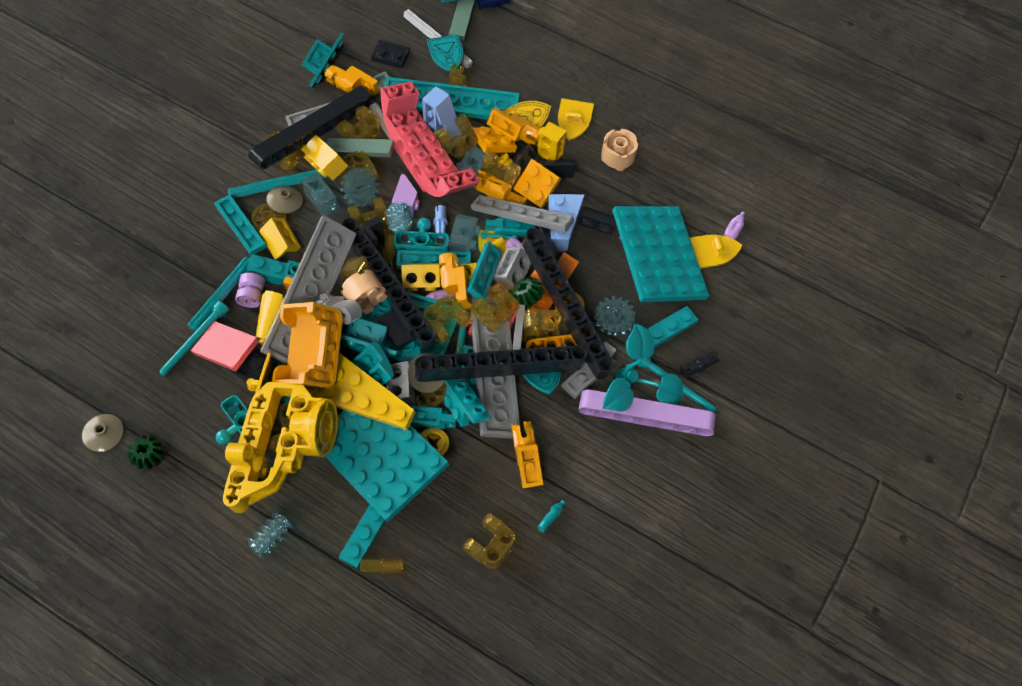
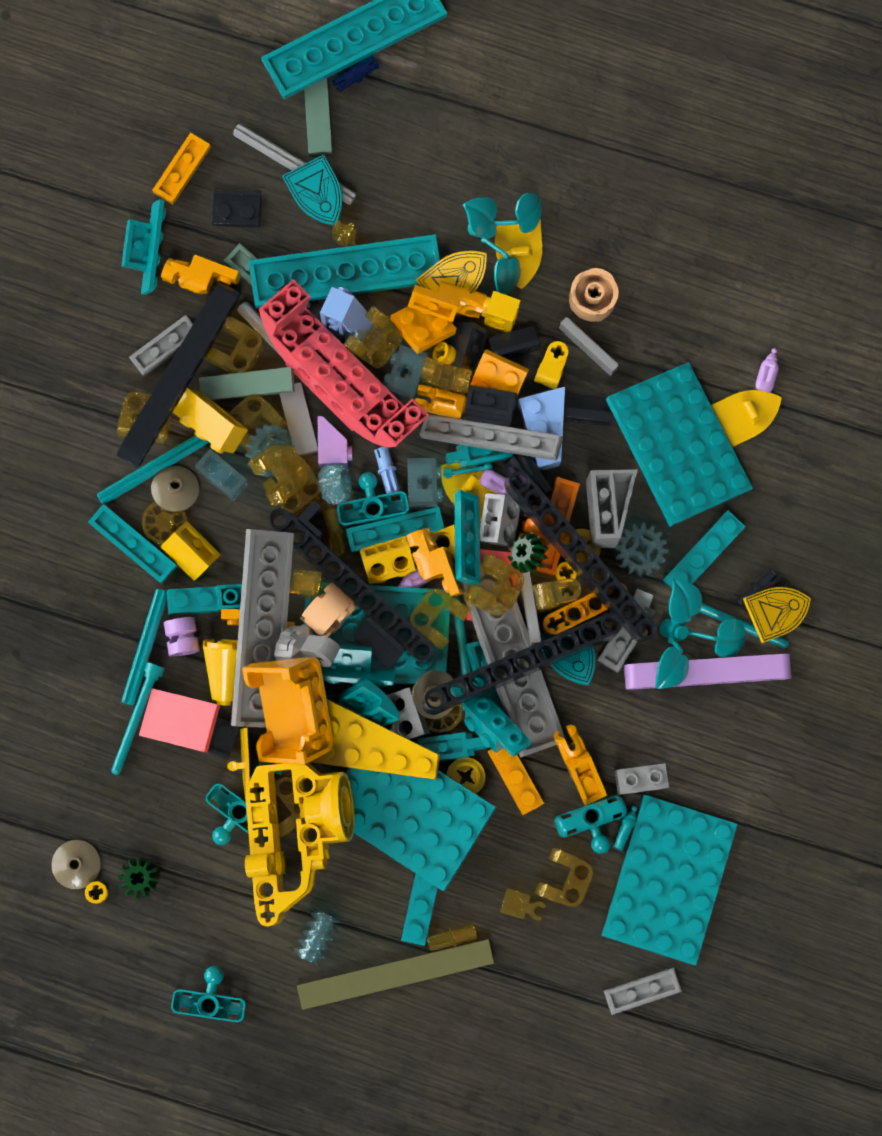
camera: 15 degrees left, 20 degrees up
none -> yellow bush [85,881,109,904]
none -> light orange plate [152,132,211,205]
none -> teal piece [171,966,246,1022]
none -> clear yellow piece [249,445,308,505]
none -> light grey tile [280,382,318,457]
none -> olive tile [297,939,494,1010]
none -> teal plant [463,193,542,295]
none -> black plate [463,385,517,427]
none -> light orange plate [487,747,544,816]
none -> clear yellow plate [500,889,546,921]
none -> yellow piece [534,341,568,389]
none -> teal piece [554,795,627,854]
none -> light grey tile [559,317,618,376]
none -> light grey wedge [586,469,638,548]
none -> teal plate [601,795,738,966]
none -> light grey tile [604,968,682,1015]
none -> light grey brick [614,763,669,795]
none -> yellow shield [743,587,811,643]

